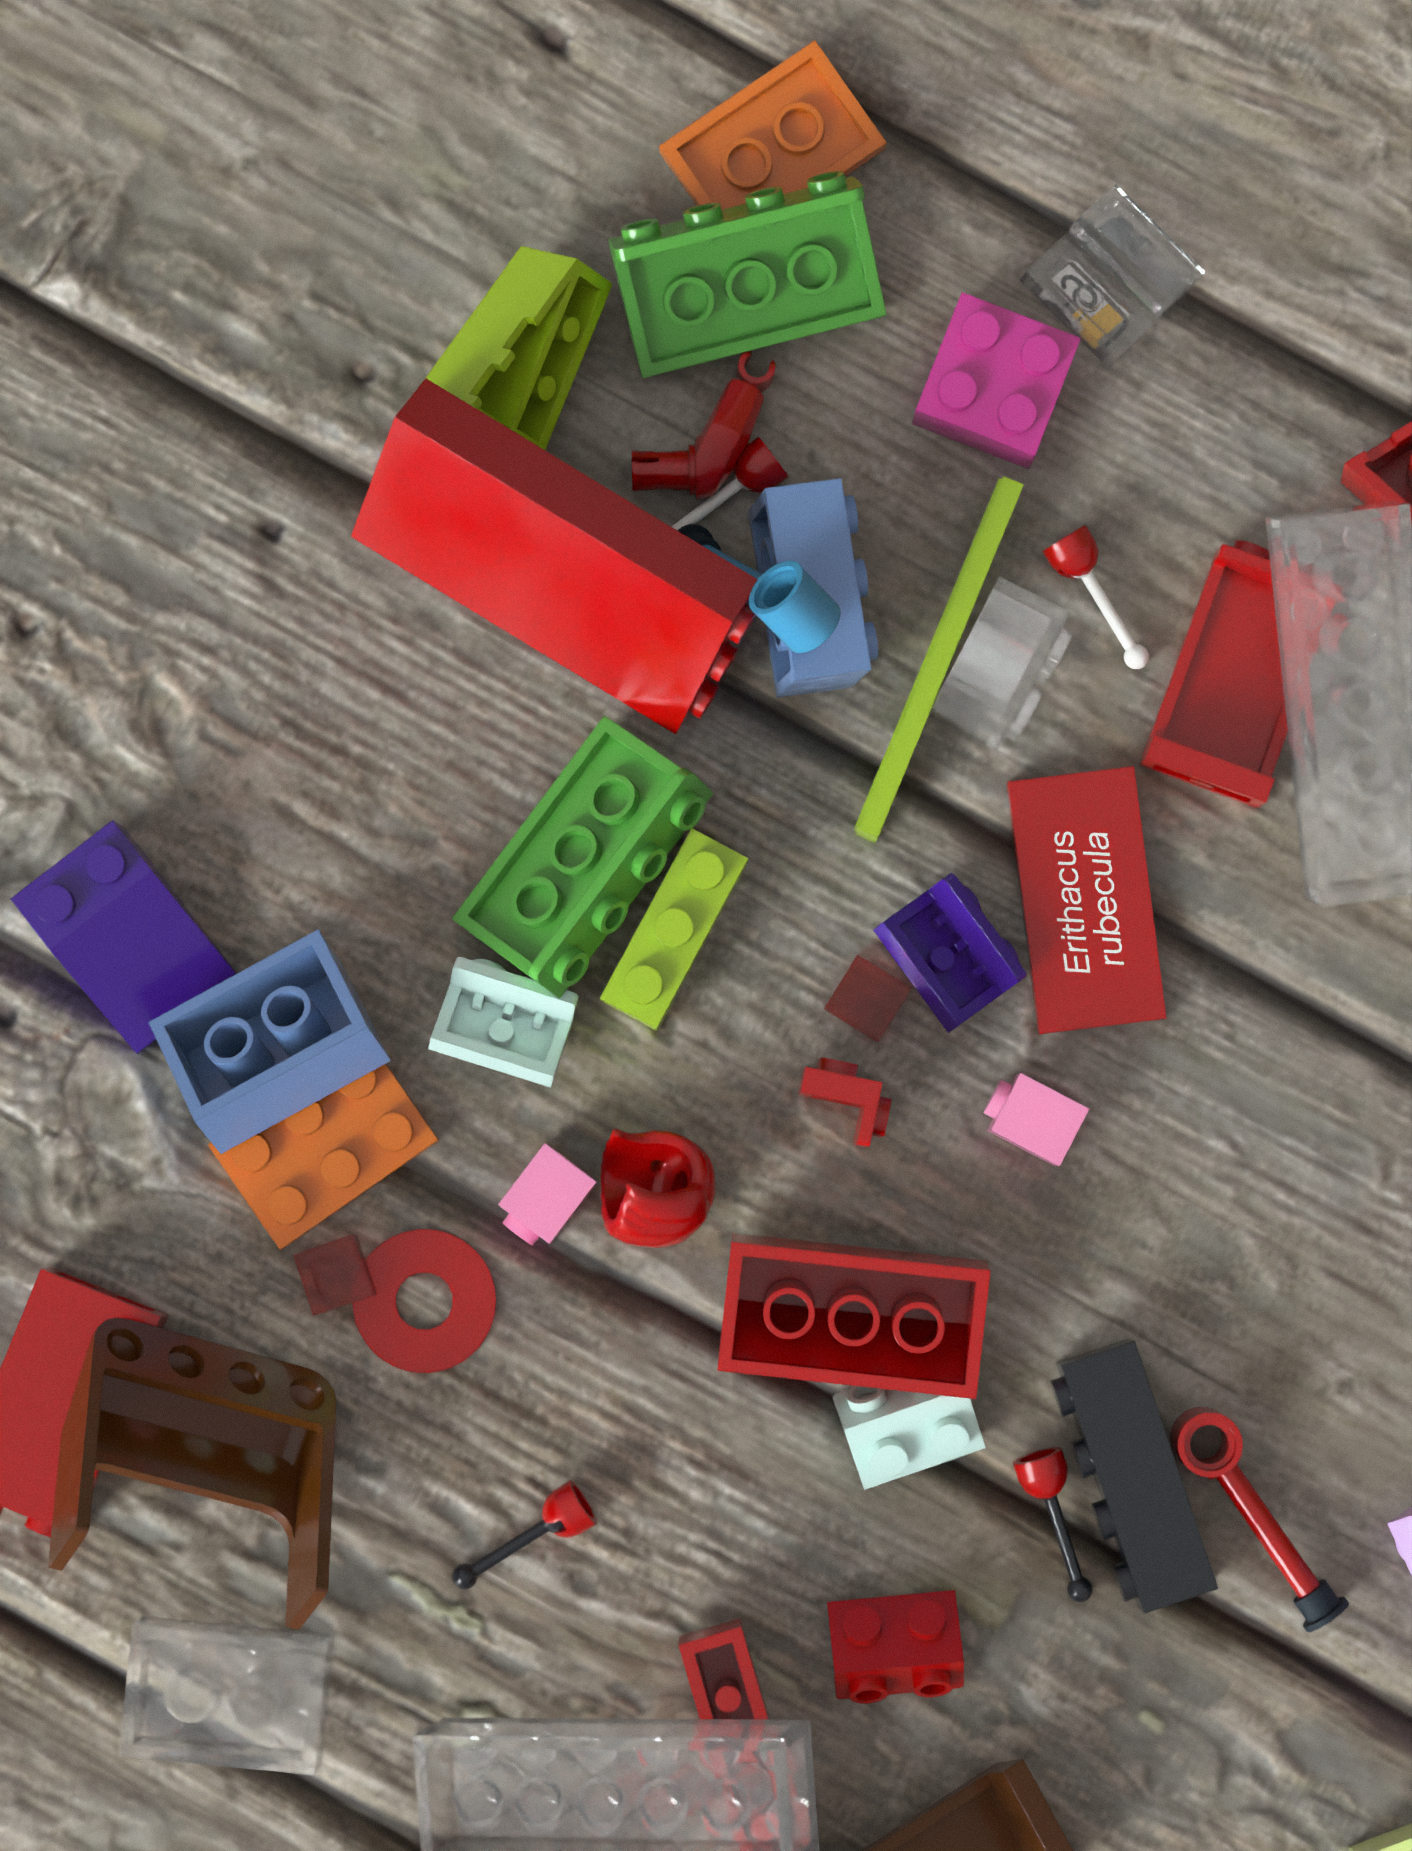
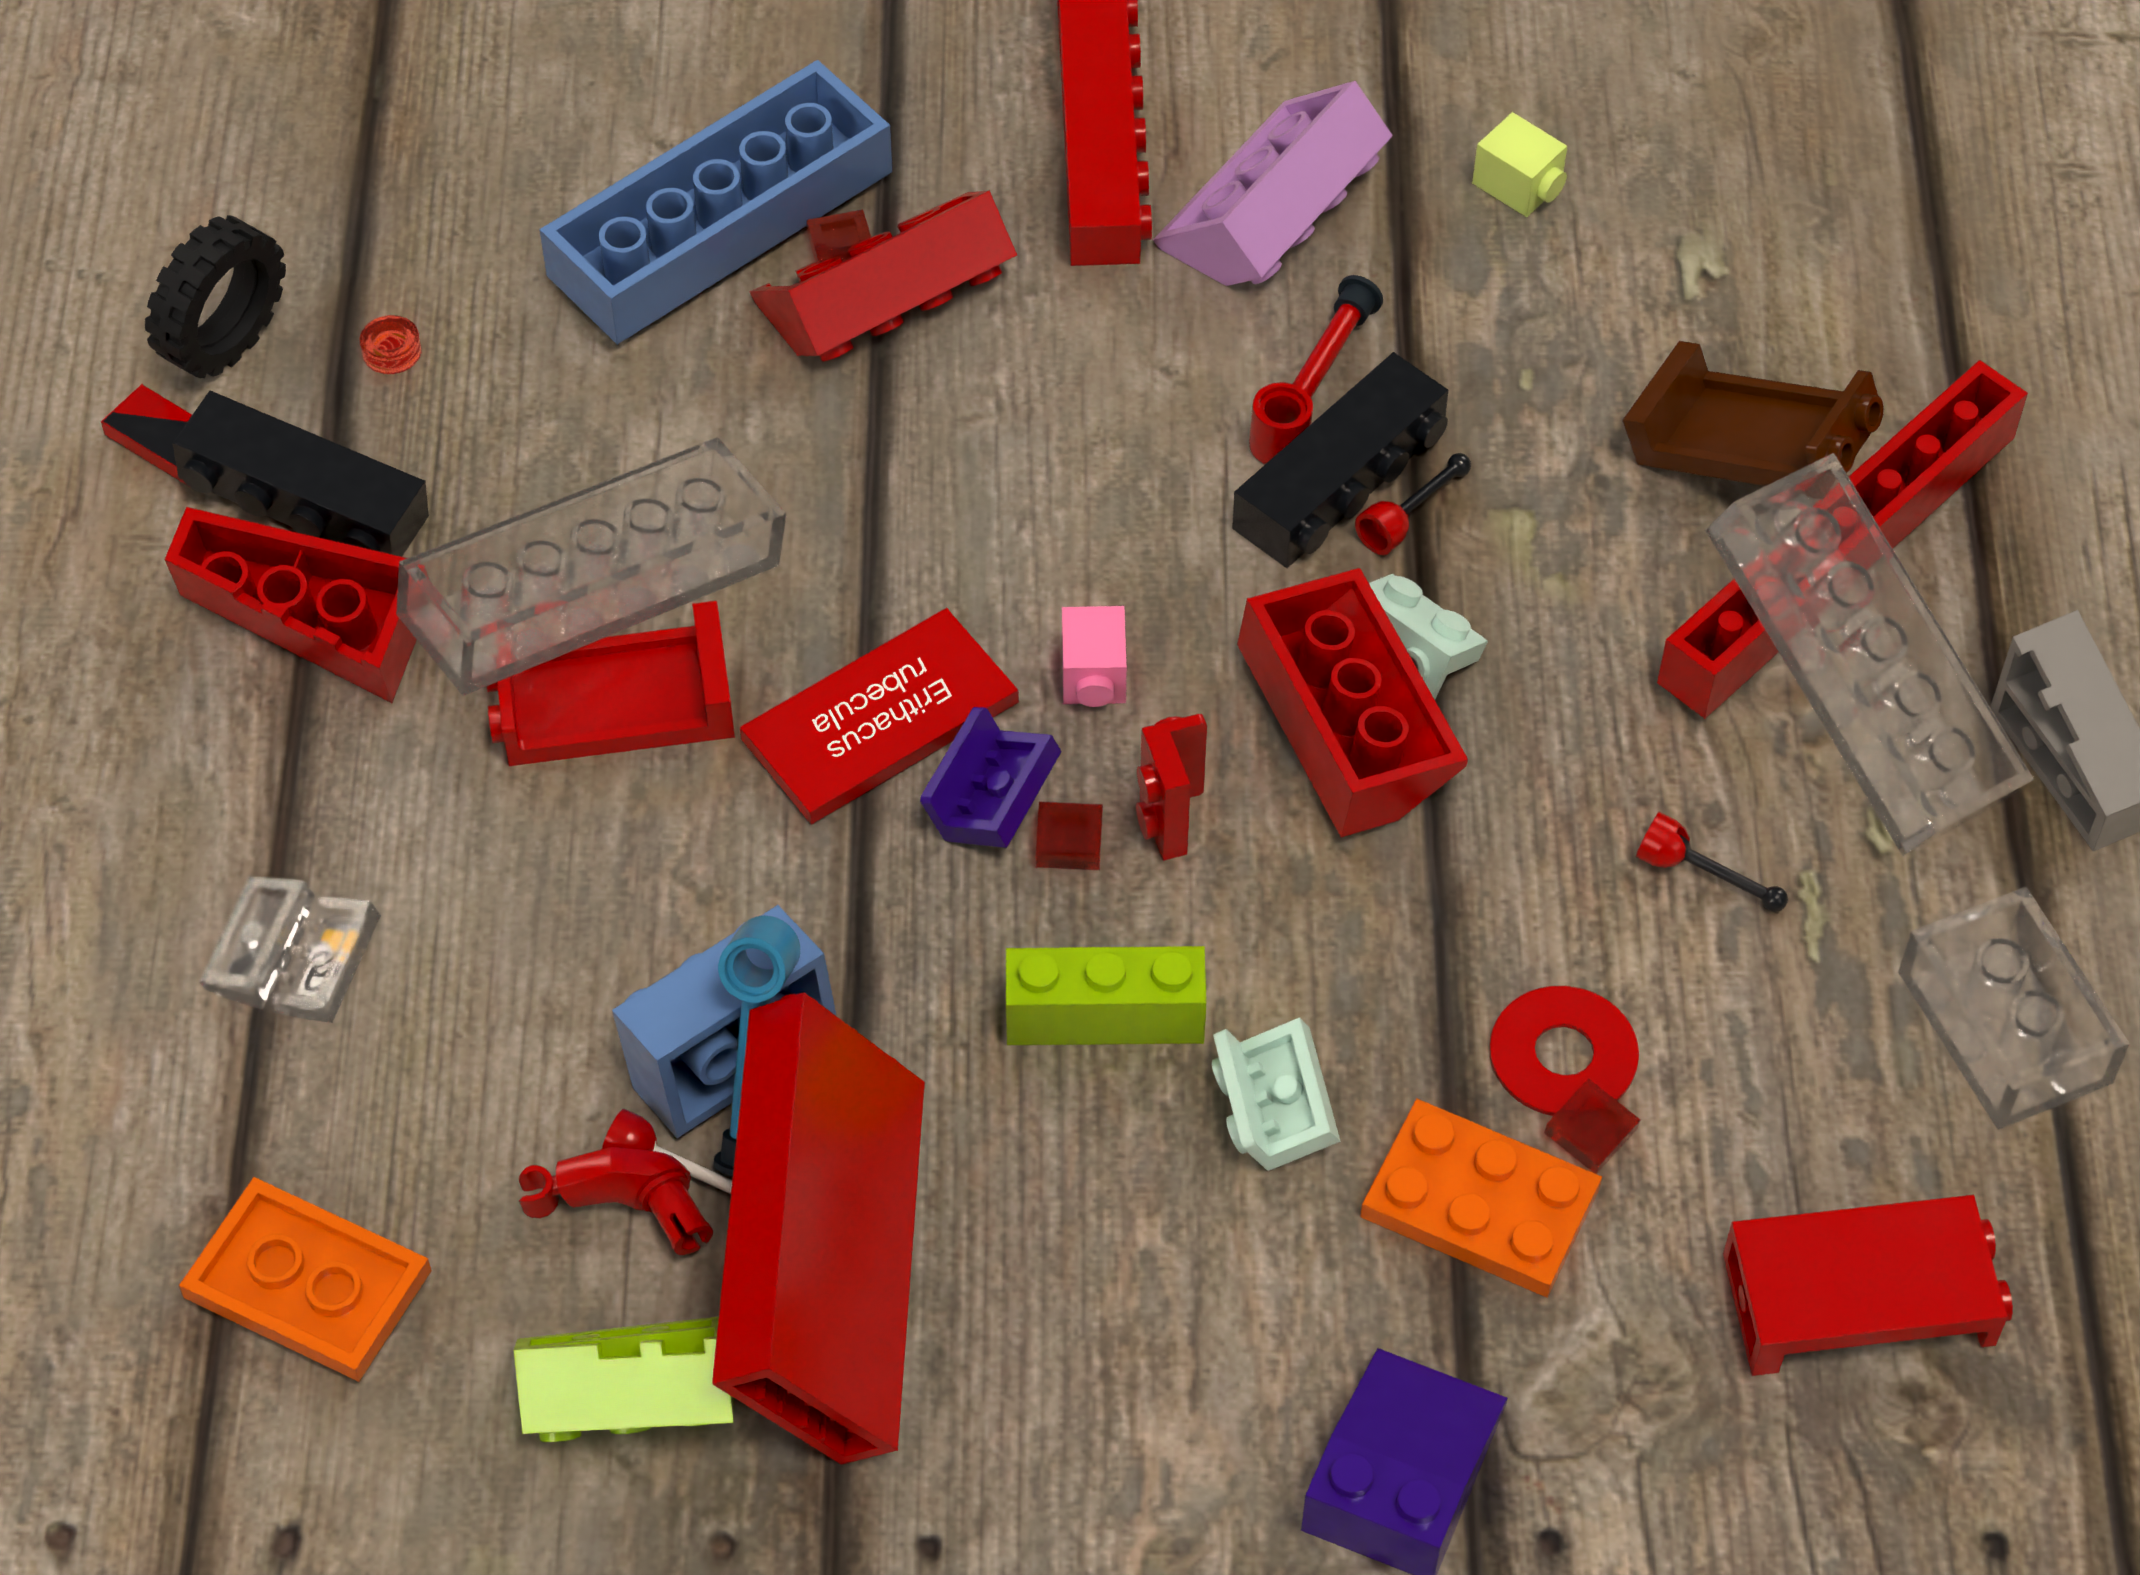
camera: 120 degrees left, 30 degrees down
reddish brown windscreen [48,1318,336,1630] -> none
medium blue brick [148,929,391,1154] -> none
bright green bracket [452,715,714,999] -> none
bright pink brick [498,1143,598,1246] -> none
red piece [600,1129,716,1248] -> none
bright green bracket [608,171,887,379] -> none
red bracket [827,1590,964,1704] -> none
lime tile [854,476,1024,843] -> none
dark pink brick [912,292,1081,469] -> none
clear brick [929,576,1073,750] -> none
hinge [1042,524,1149,669] -> none

